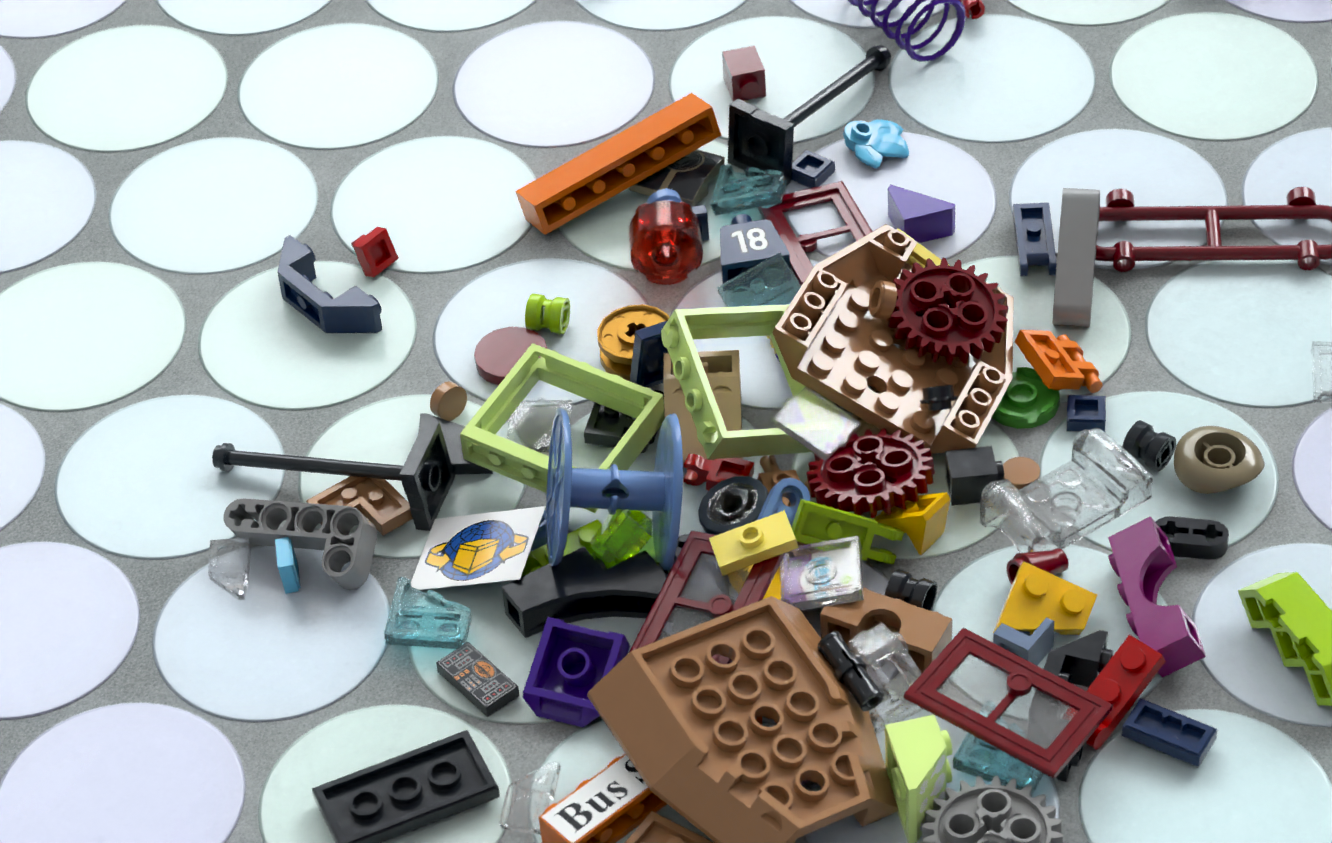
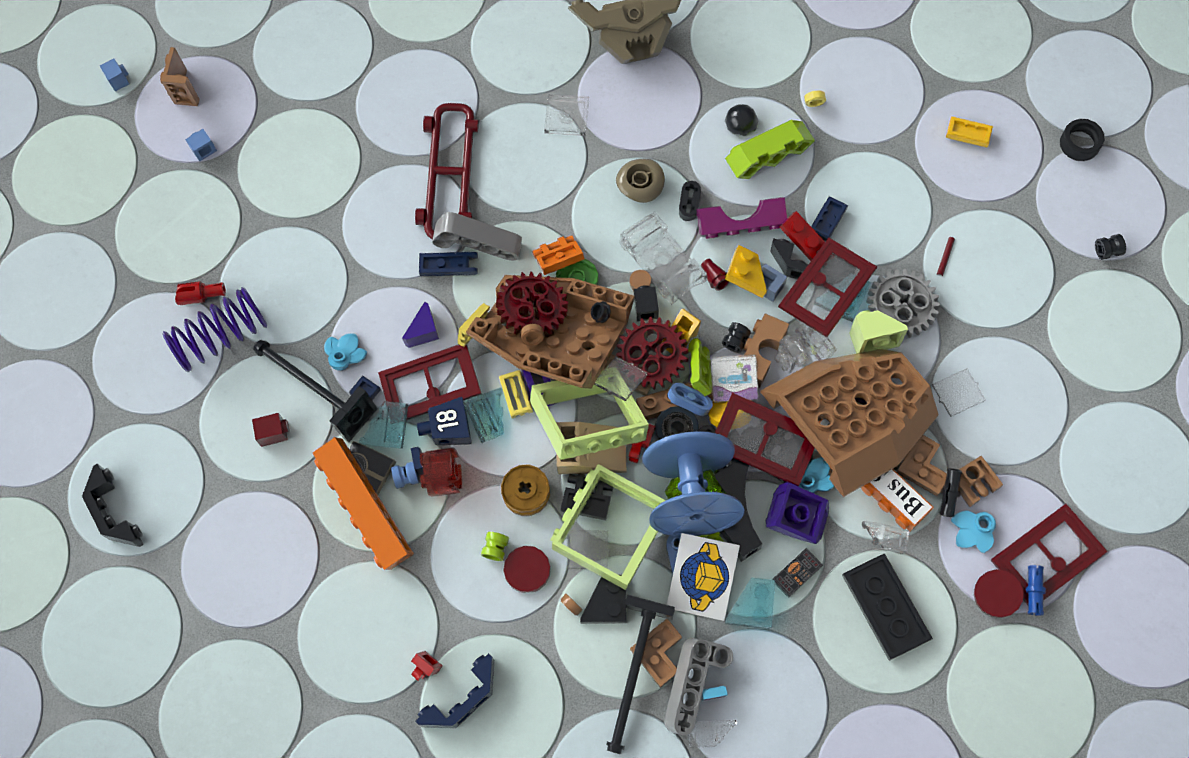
camera: 90 degrees left, 25 degrees up
dark blue plate [630,321,668,388] -> none
light yellow plate [709,510,799,576] -> none
black pin [817,632,884,711] -> none
dark blue tile [1067,395,1106,432] -> none
black wheel [1122,420,1176,472] -> none

